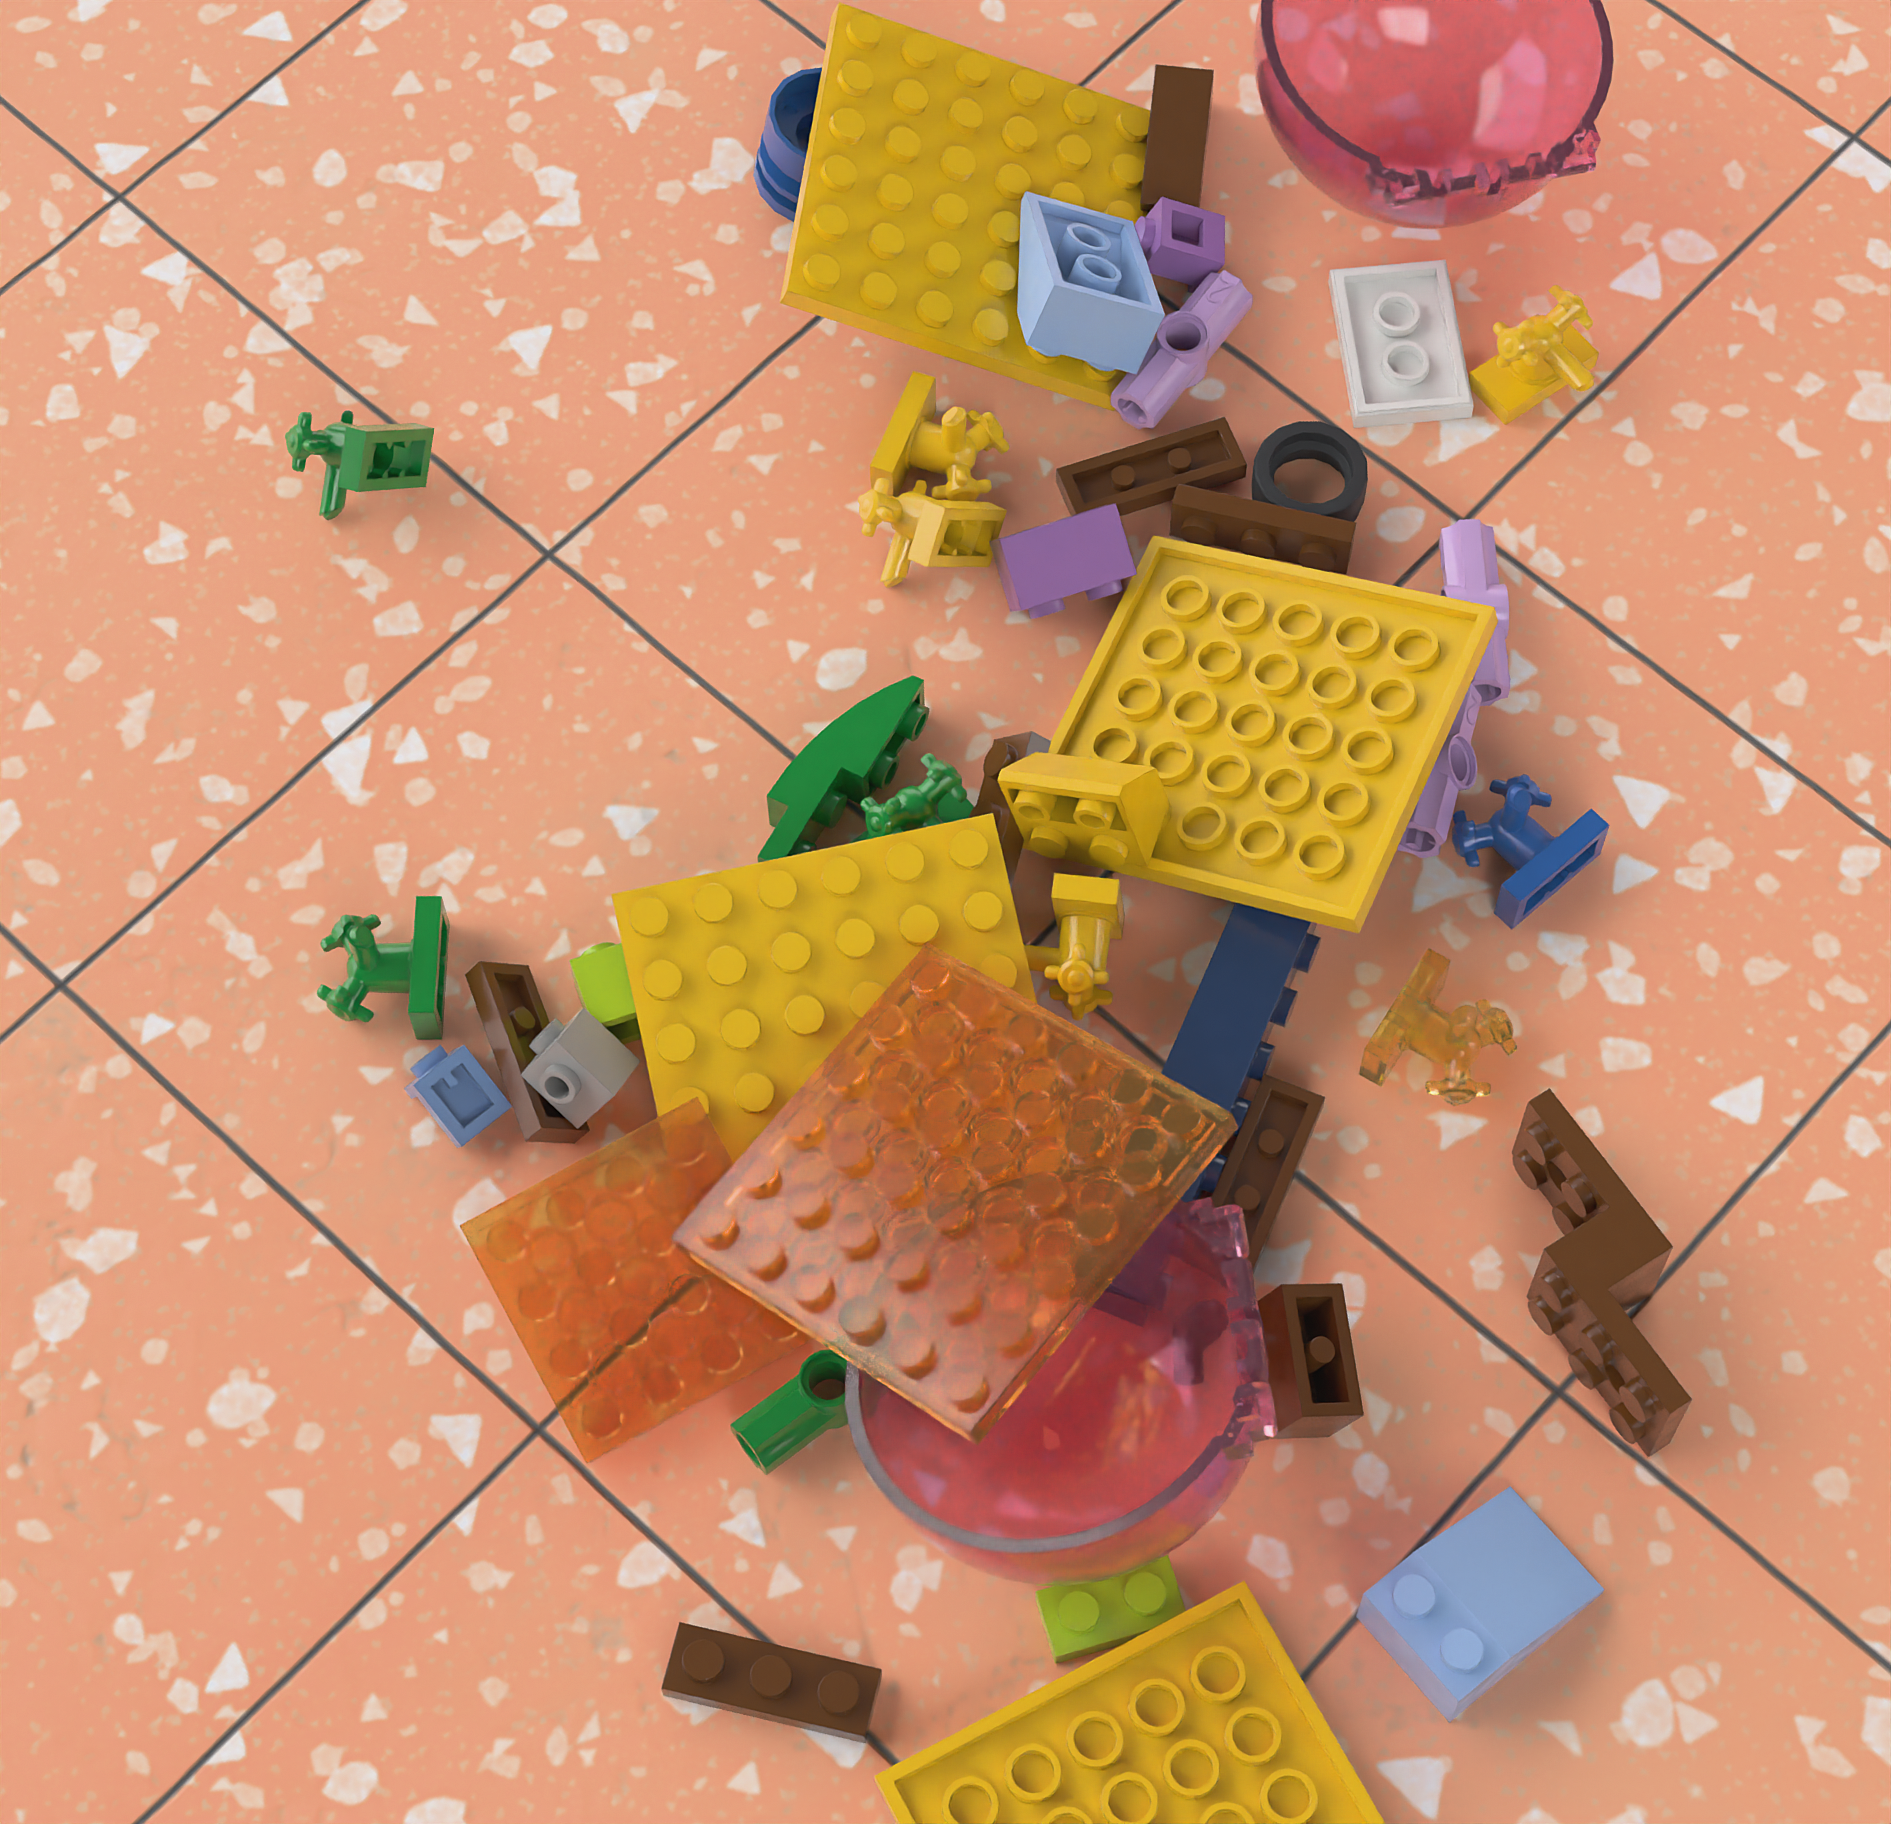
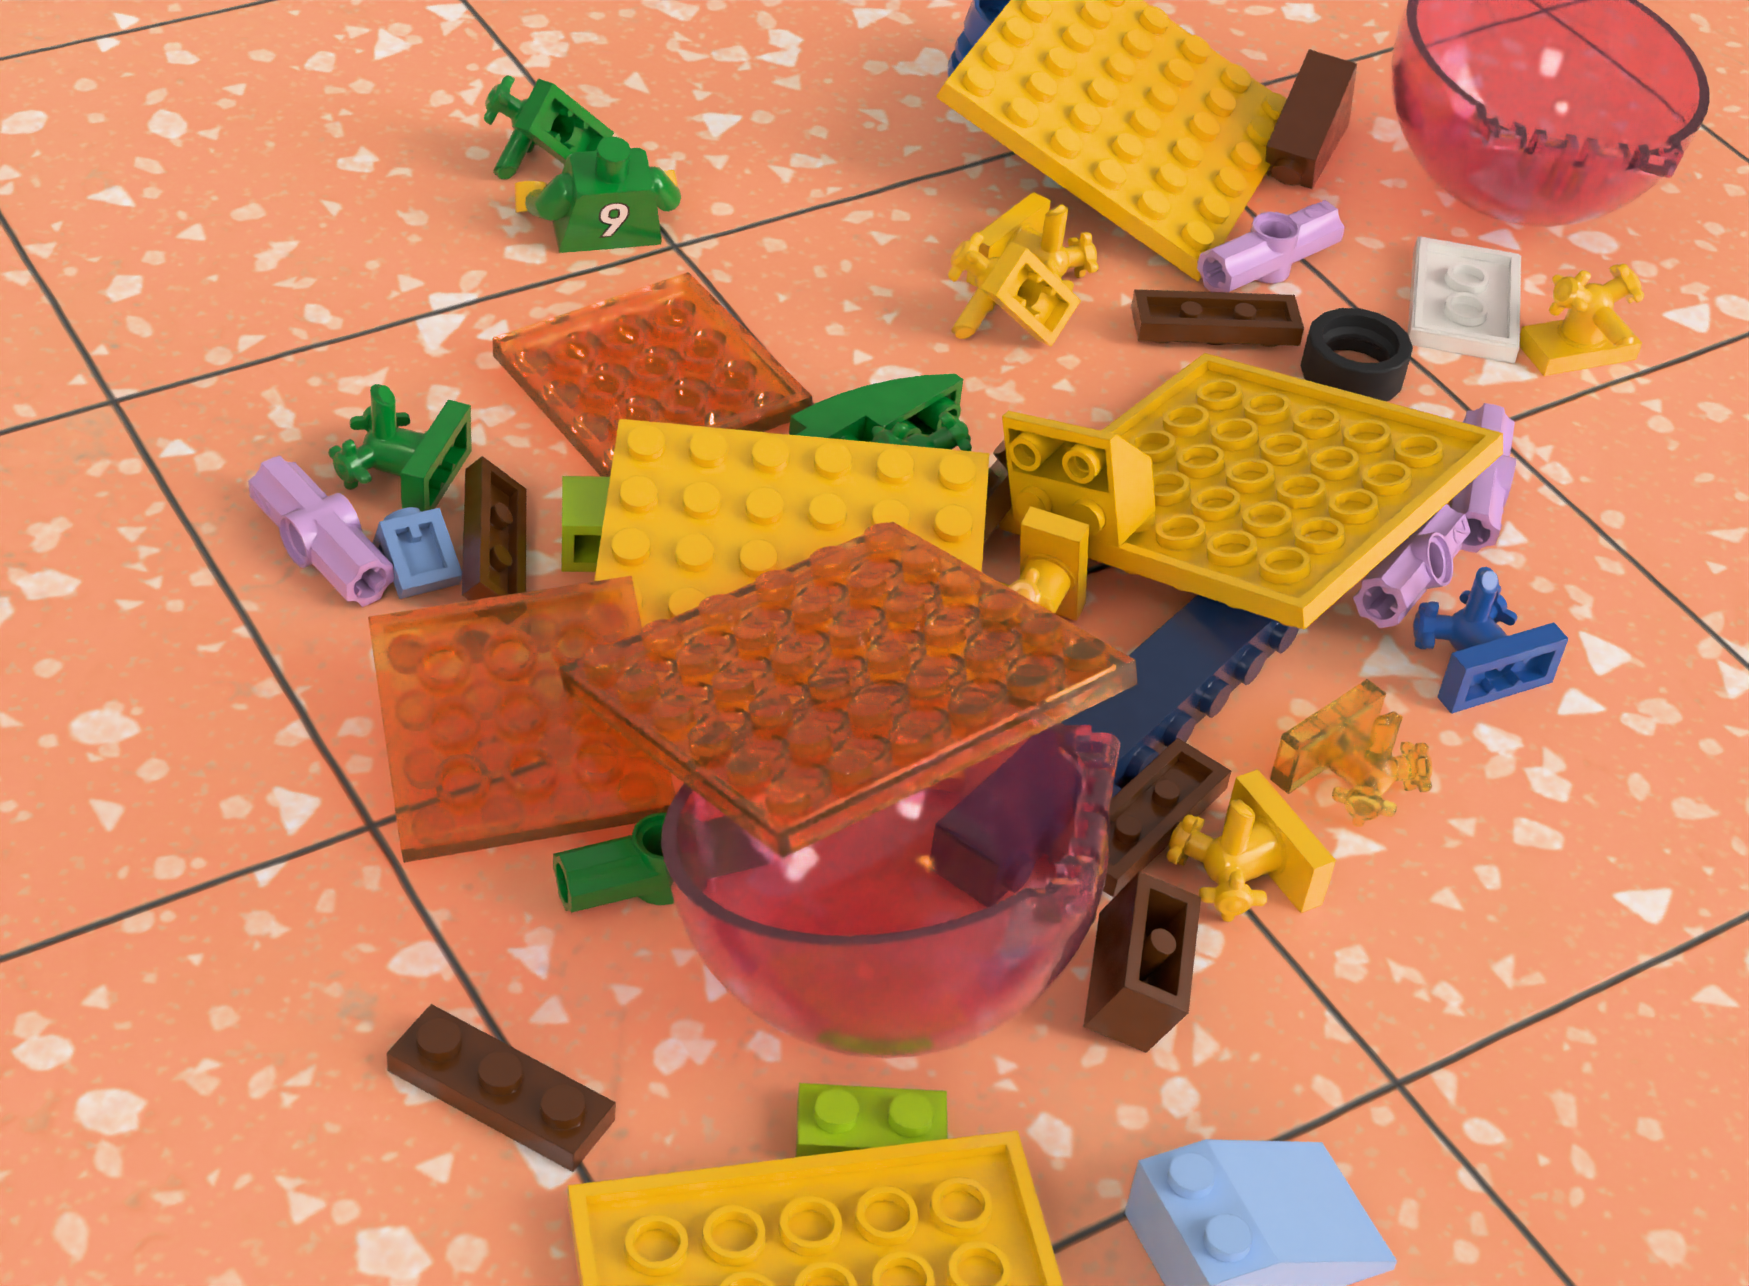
camera: 10 degrees right, 20 degrees down
light grey brick [520,1008,641,1129] -> none
medium lavender brick [989,503,1137,619] -> none
light blue slope [1017,191,1165,374] -> none
medium lavender brick [1134,197,1225,293] -> none
reddish brown plate [1169,483,1356,575] -> none
reddish brown bracket [1512,1088,1692,1457] -> none
none -> lavender piece [248,455,394,607]
none -> clear orange plate [492,272,813,477]
none -> green torso [515,136,681,253]
none -> yellow piece [1167,769,1336,922]

